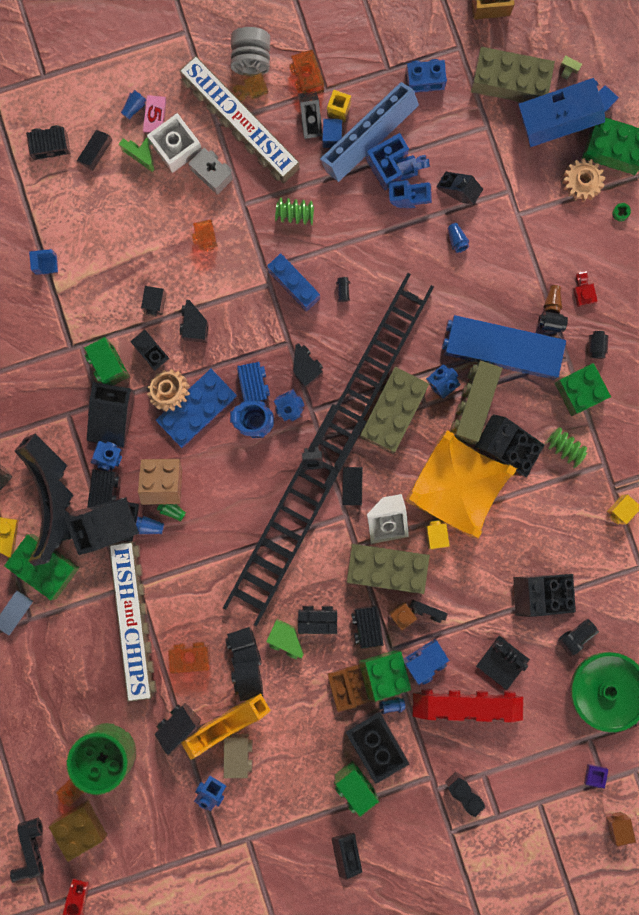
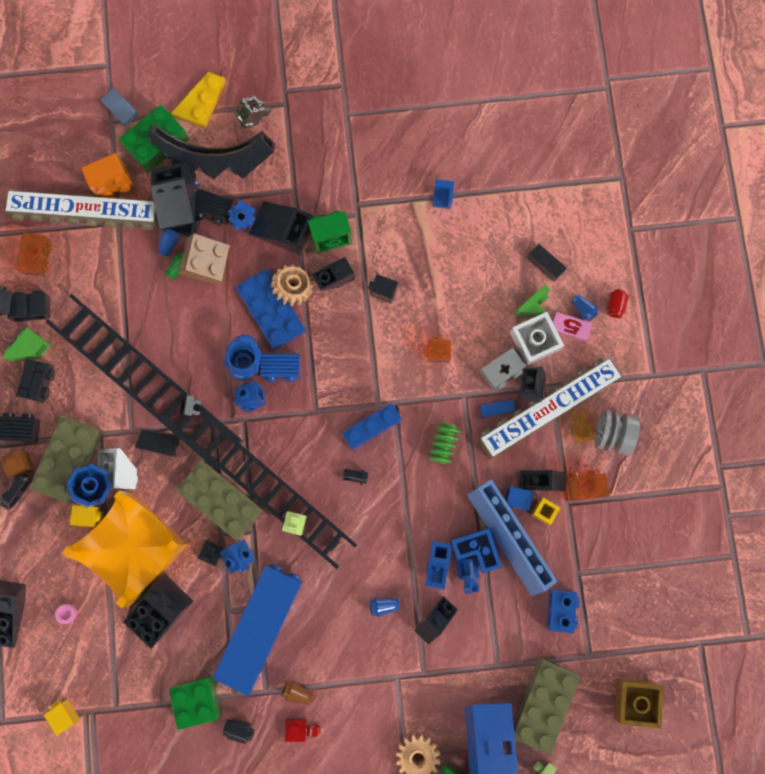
camera: 105 degrees right, 5 degrees down
black brick [26,125,71,160] -> none
black slope [180,300,209,343] -> none
black slope [293,343,323,389] -> none
olive brick [450,360,502,445] -> none
black brick [538,311,568,333] -> none
bright green piece [544,427,587,468] -> none
none -> bright pink tile [55,603,77,624]
none -> blue cone [66,464,112,508]
none -> orange piece [81,153,135,198]
none -> black tile [198,540,225,566]
none -> yellowish green tile [282,511,307,536]
none -> blue piece [480,399,516,418]
none -> black slope [519,366,546,402]
none -> red brick [606,289,629,318]

